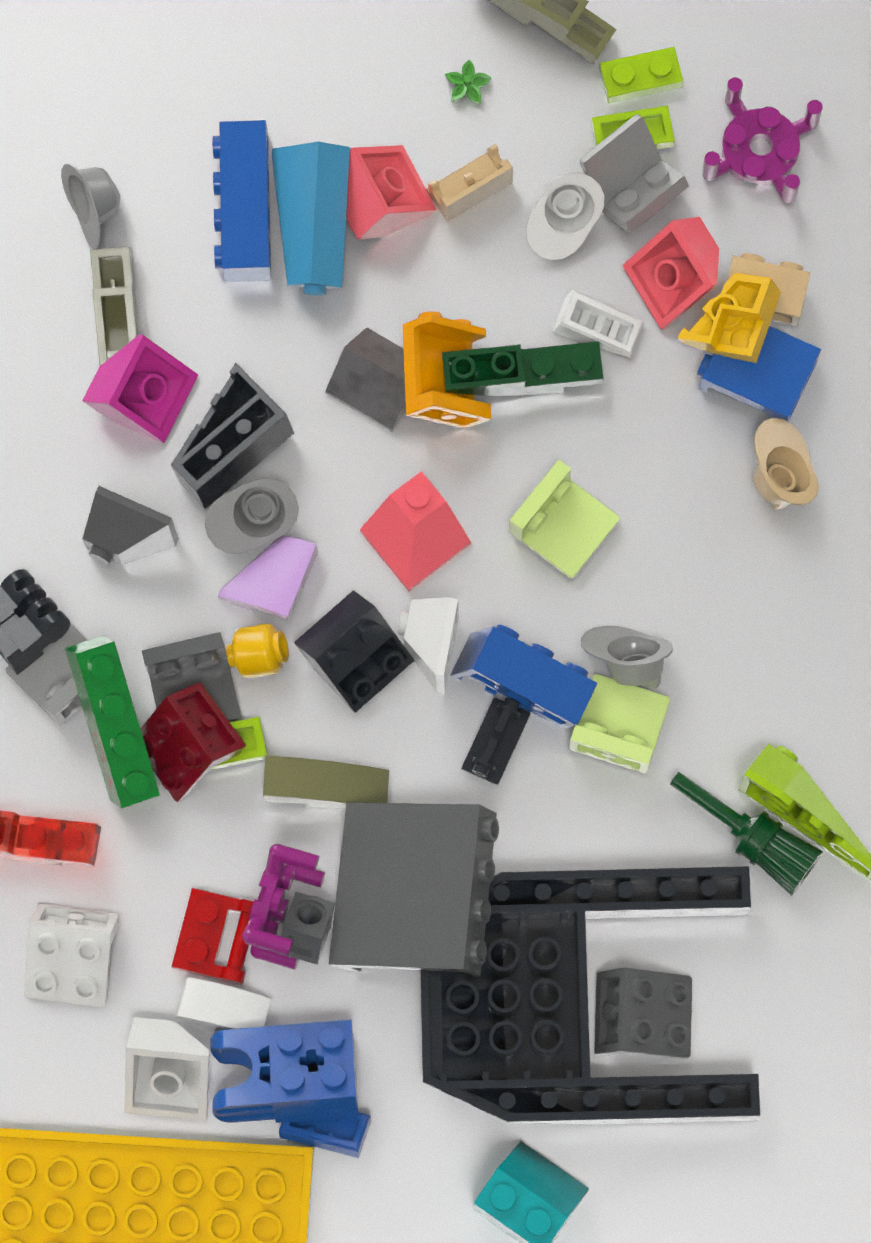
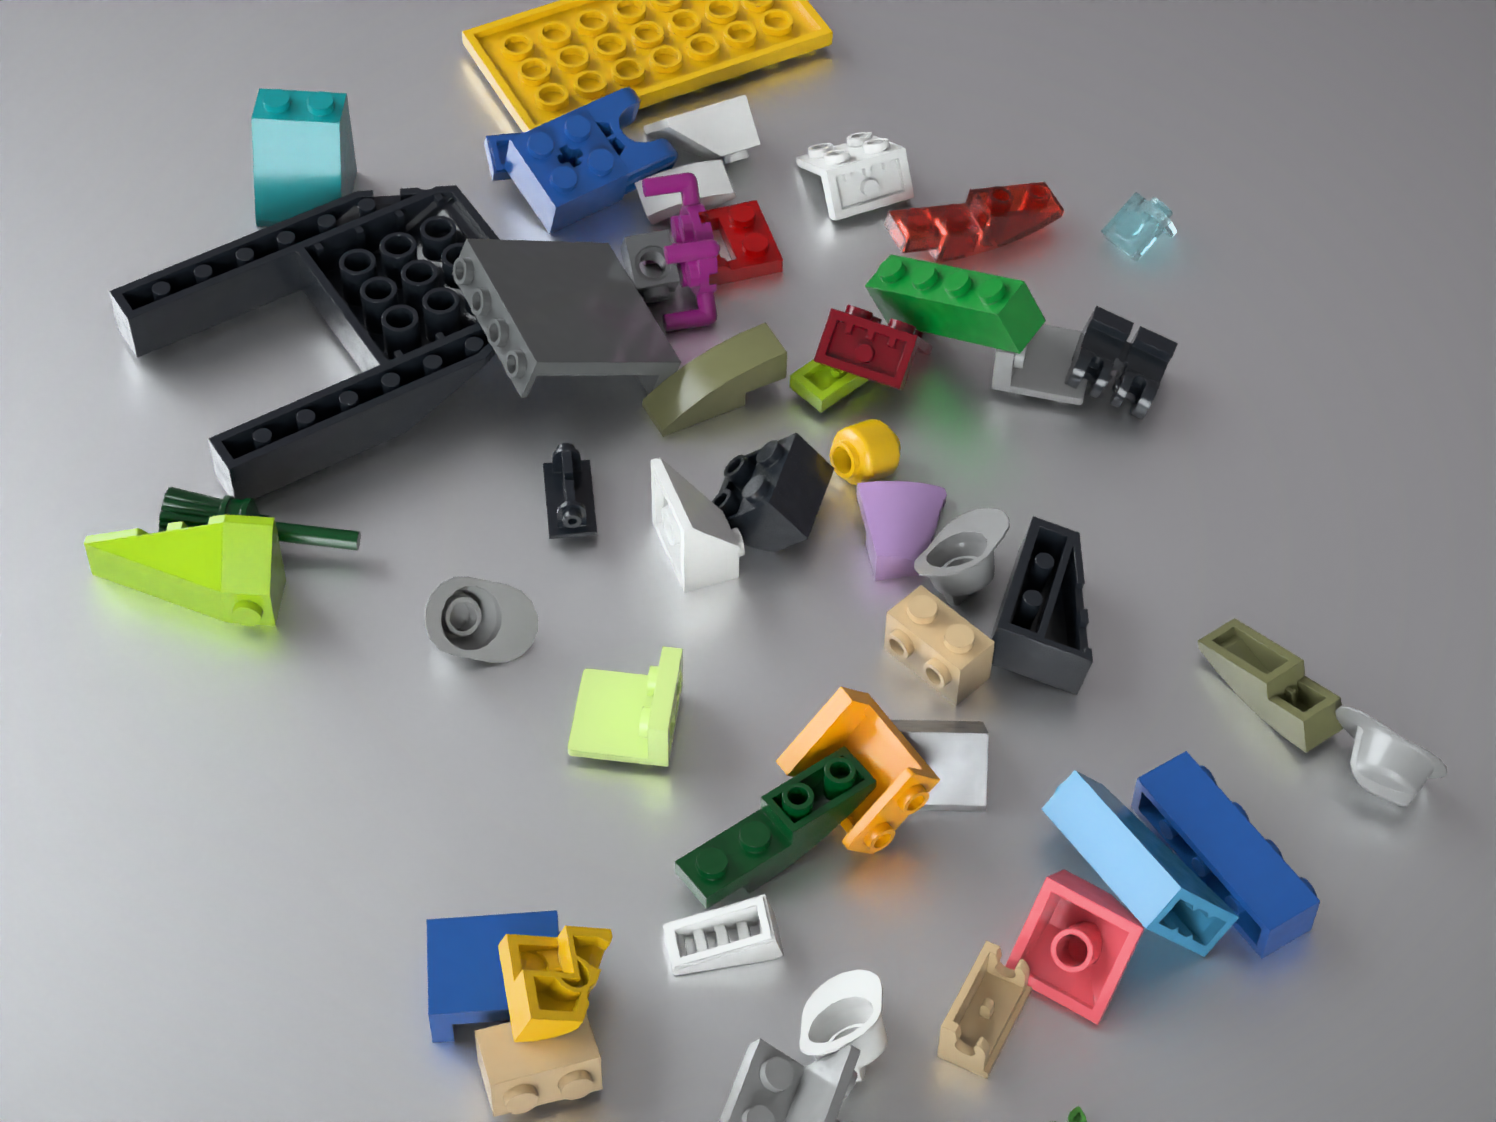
camera: 145 degrees right, 25 degrees down
dark pink slope [82,335,198,443] -> none
dark grey slope [82,486,179,565] -> none
dark grey bracket [142,632,241,722] -> none
coral slope [360,471,471,592] -> none
blue wedge [450,624,598,729] -> none
yellowish green bracket [569,674,670,774] -> none
dark grey bracket [594,967,692,1059] -> none
coral slope [622,217,719,330] -> none
tan piece [753,418,819,510] -> none
none -> tan brick [884,585,995,706]

